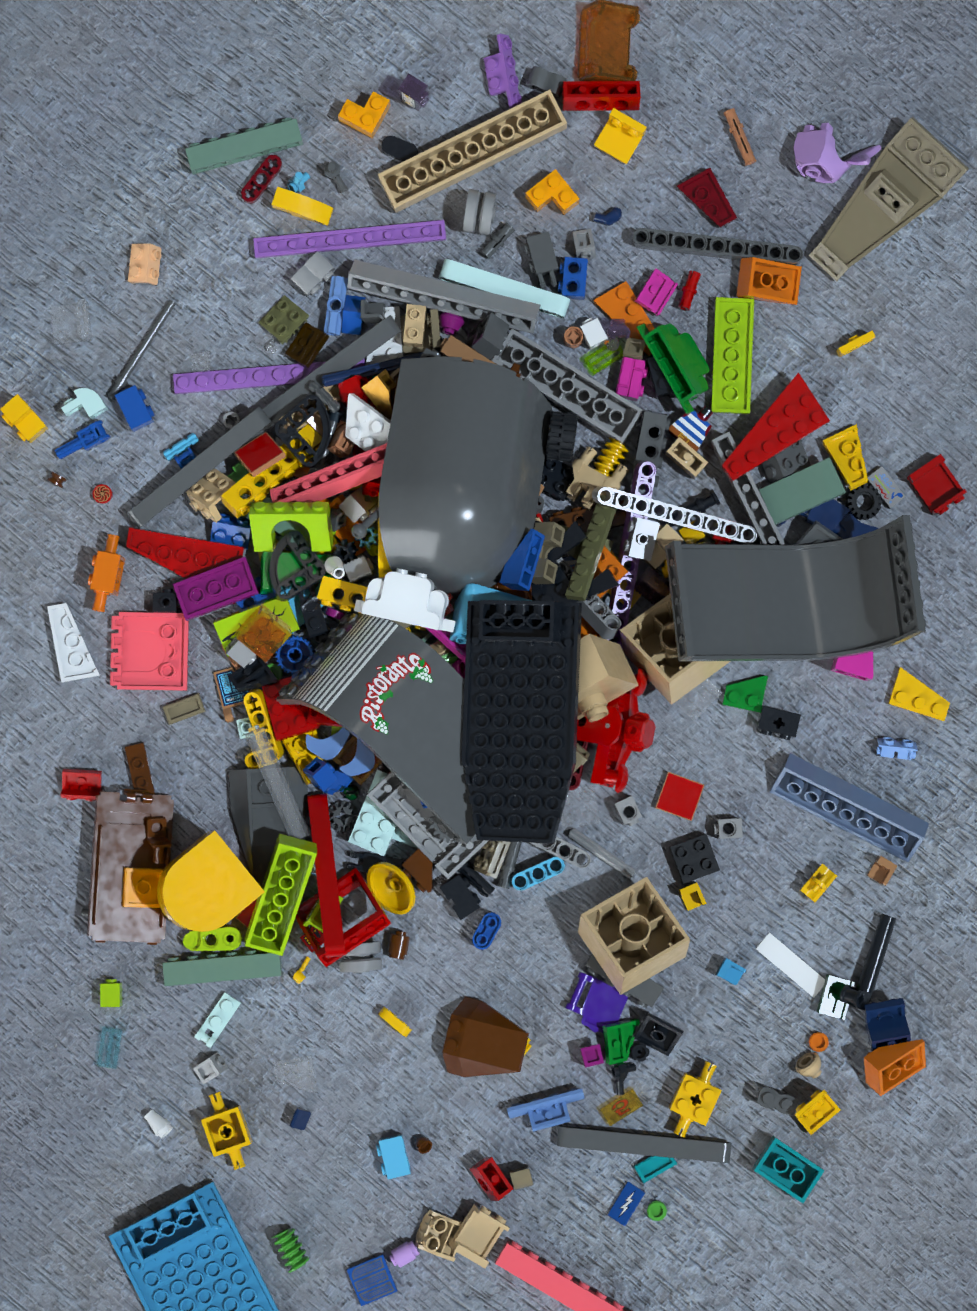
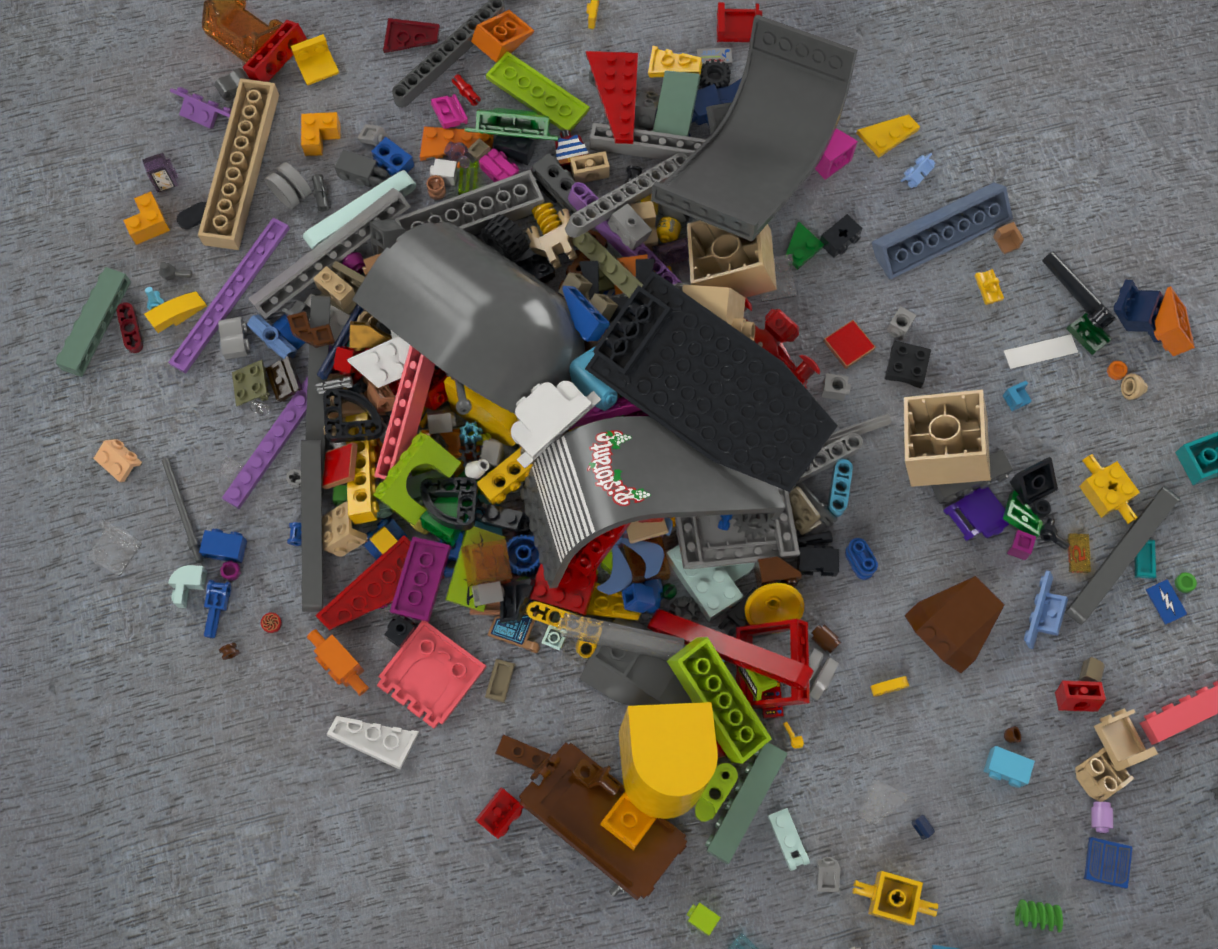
camera: 60 degrees left, 15 degrees down
yellow brick [0,394,48,443] -> none
medium azure axle [163,433,199,461] -> none
magenta tile [324,606,345,620] -> none
dark blue arm [594,207,622,226] -> none
yellow panel [678,882,706,911] -> none
dark grey brick [755,1086,798,1115] -> none
yellow bracket [795,1089,841,1135] -> none
none -> magenta tile [220,561,241,581]
none -> reddish brown tile [287,311,335,348]
none -> yellow tile [369,526,397,554]

